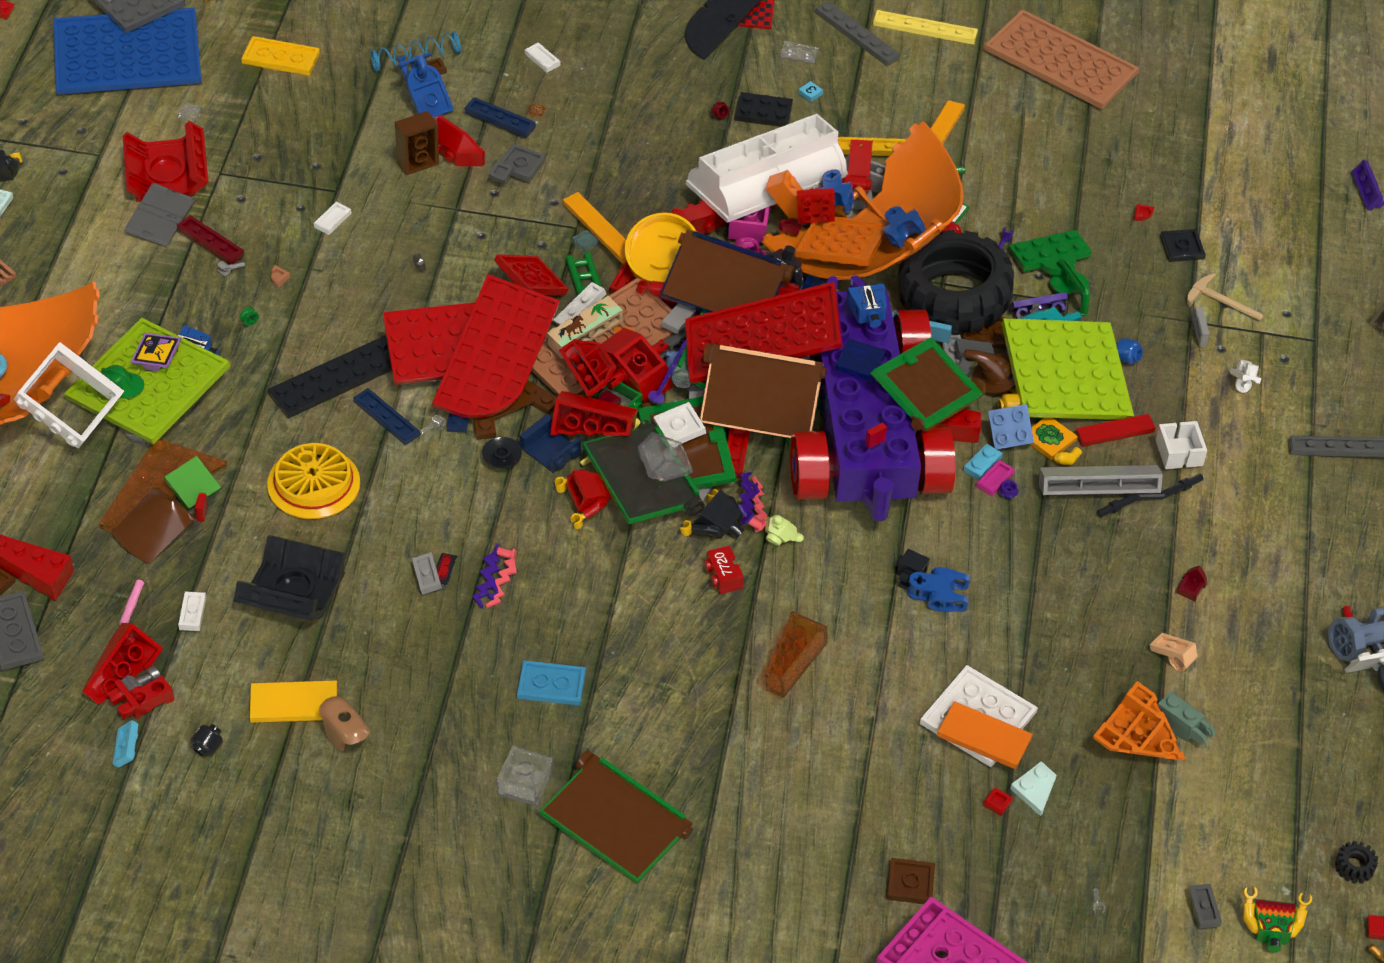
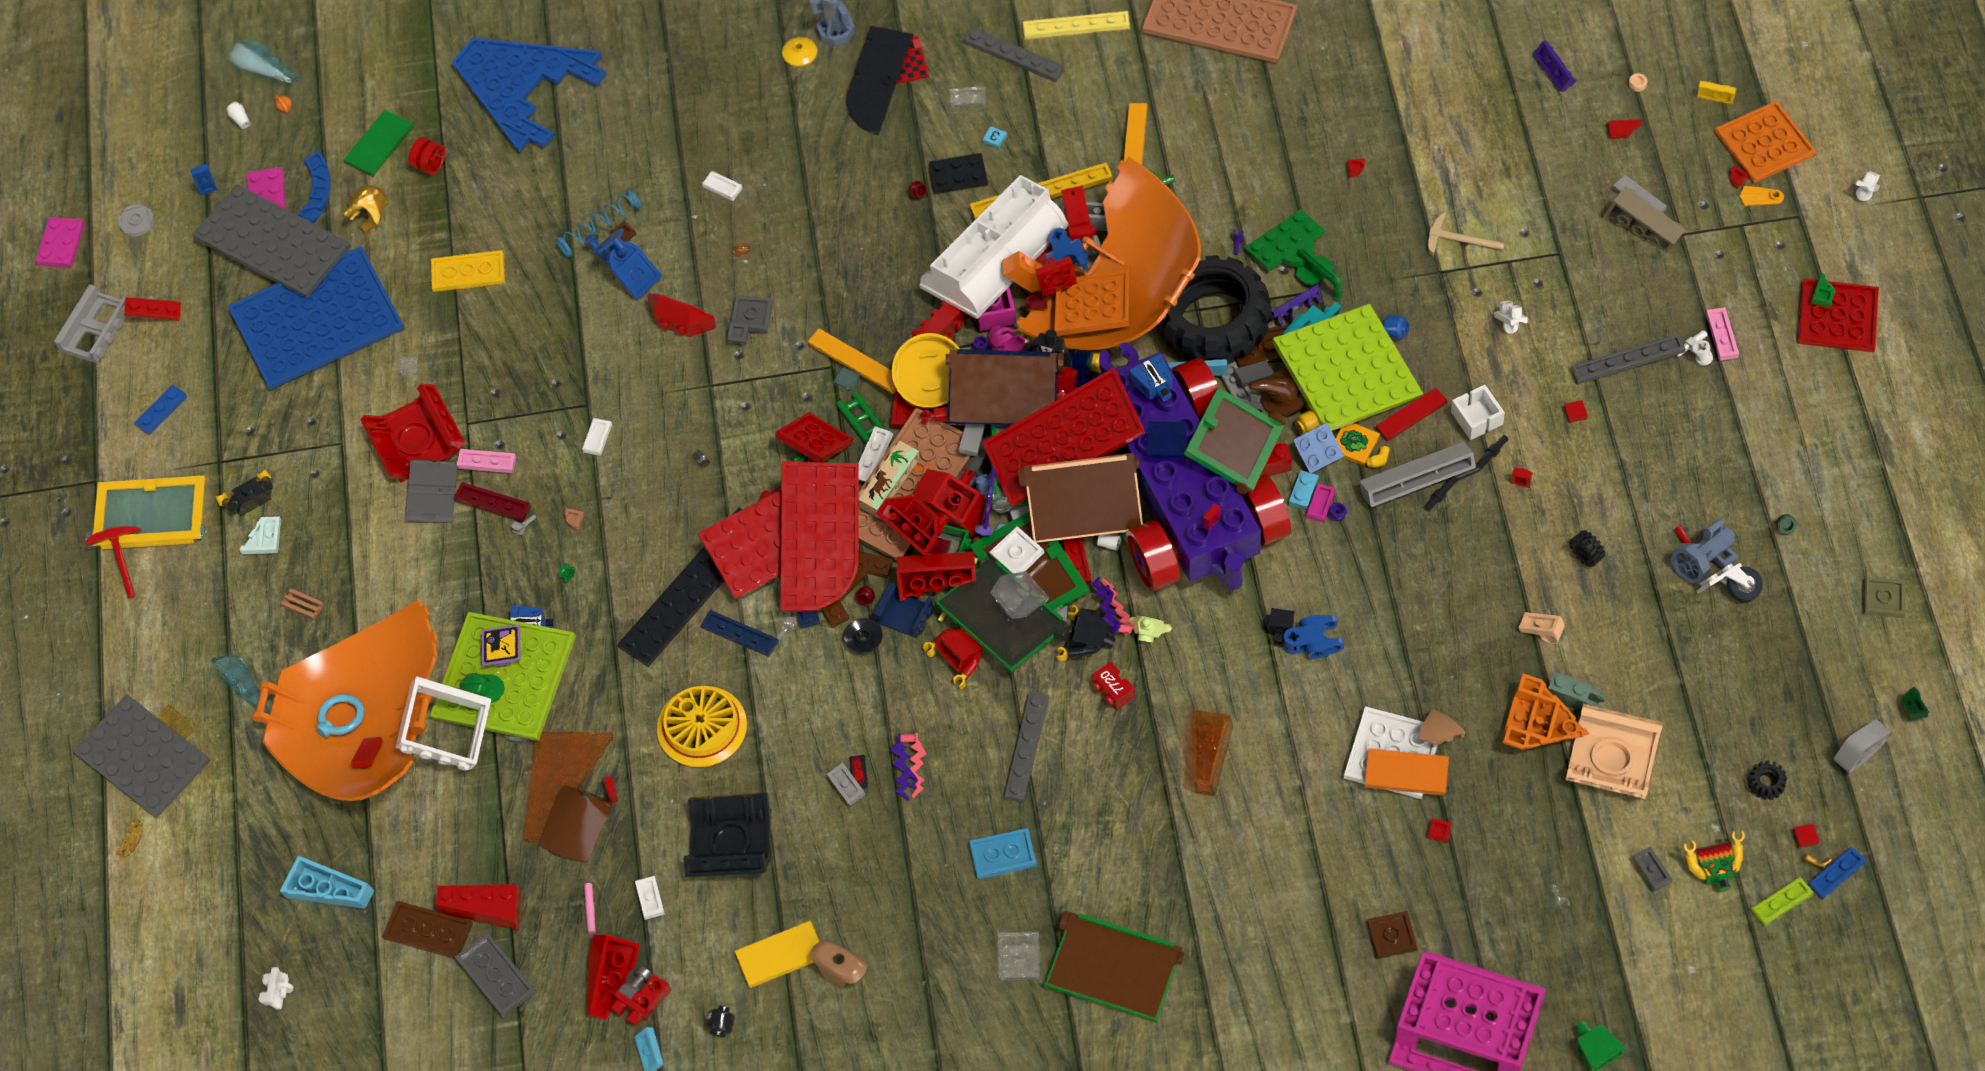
camera: 10 degrees left, 10 degrees up
bright green tile [164,456,221,510] -> none
reddish brown brick [395,111,439,176] -> none
dark blue plate [465,97,536,138] -> none
blue piece [882,206,926,249] -> none
light aqua wing [1010,762,1057,816] -> none
black tile [1160,229,1206,262] -> none
dark red tile [1177,566,1207,601] -> none
light grey tile [1192,306,1210,347] -> none
none -> bright pink plate [457,449,517,473]
none -> dark red plate [856,585,875,606]
none -> dark grey plate [1005,692,1049,803]
none -> white piece [1097,533,1121,551]
none -> medium nougat slope [1418,709,1465,745]
none -> red plate [1511,467,1533,488]
none -> red tile [1564,400,1588,423]
none -> light nougat panel [1566,703,1663,799]
none -> black tyre [1569,530,1606,567]

